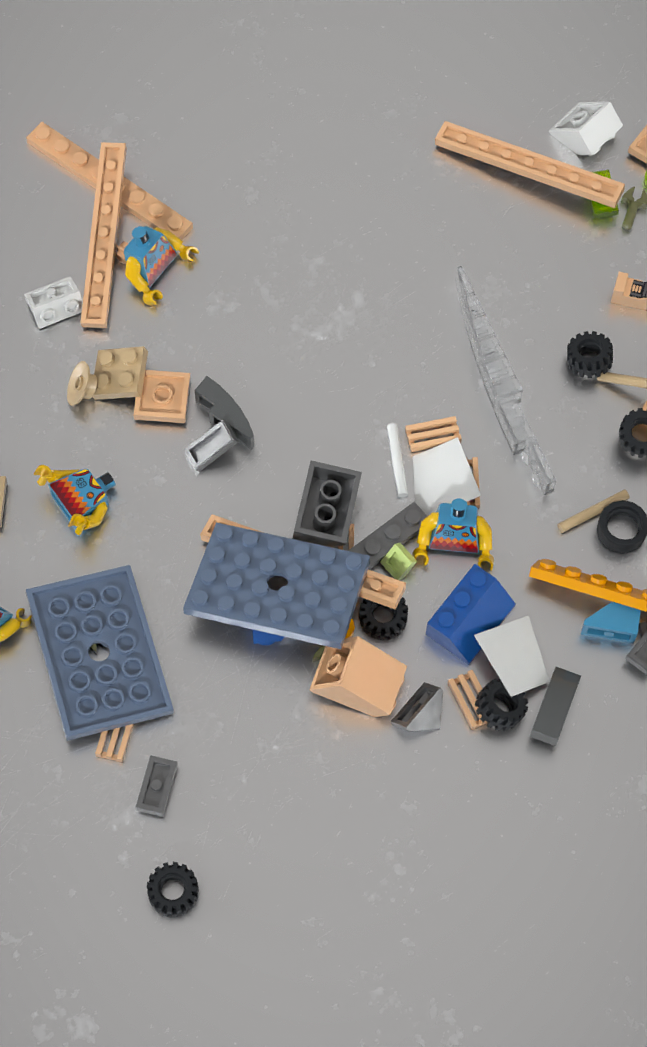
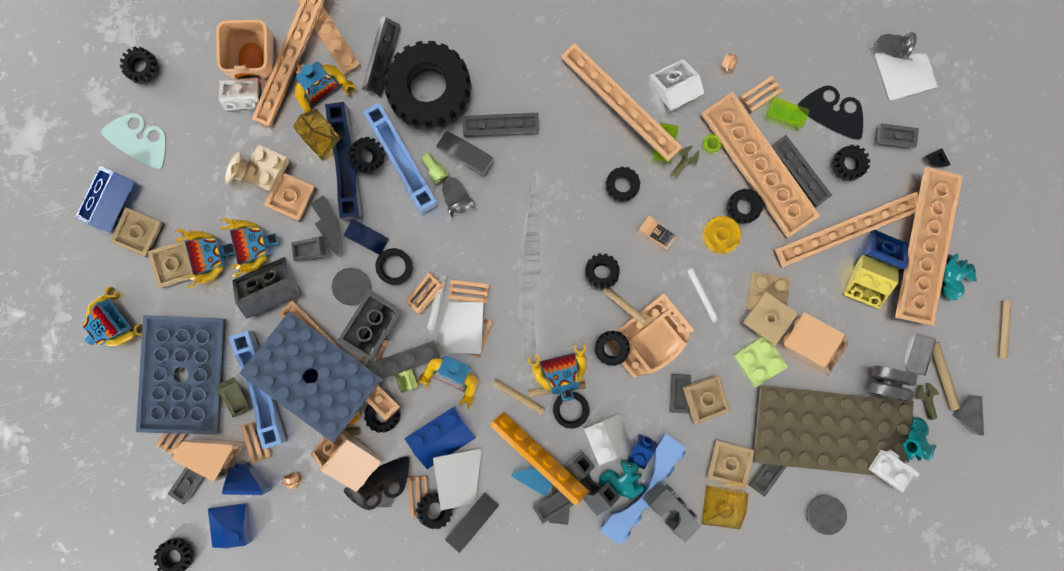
camera: 20 degrees right, 20 degrees up
none -> tan plate [148,240,193,288]
none -> light nougat slope [172,439,244,482]
none -> blue slope [208,503,252,548]
none -> light nougat piece [216,19,274,79]
none -> olive tile [216,377,251,418]
none -> torso [220,218,279,277]
none -> blue slope [222,463,272,495]
none -> light blue arch [229,331,287,449]
none -> flat silver slope [232,257,299,319]
none -> light nougat tile [241,422,272,463]
none -> light nougat plate [282,473,302,489]
none -> clear yellow slope [292,108,340,161]
none -> dark blue arch [325,102,363,221]
none -> flat silver tile [331,267,371,306]
none -> dark blue slope [343,219,389,255]
none -> black piece [344,456,409,510]
none -> black tyre [347,137,385,174]
none -> flat silver plate [361,17,400,96]
none -> light blue arch [363,102,438,214]
none -> black tyre [375,248,413,285]
none -> black tyre [384,41,471,130]
none -> light nougat tile [405,272,444,314]
none -> yellowish green piece [422,153,449,185]
none -> dark grey slope [436,130,494,176]
none -> flat silver piece [442,177,475,217]
none -> flat silver plate [462,112,539,136]
none -> tan bar [492,379,545,414]
none -> torso [527,342,587,402]
none -> black tyre [605,166,640,202]
none -> light nougat plate [722,53,738,72]

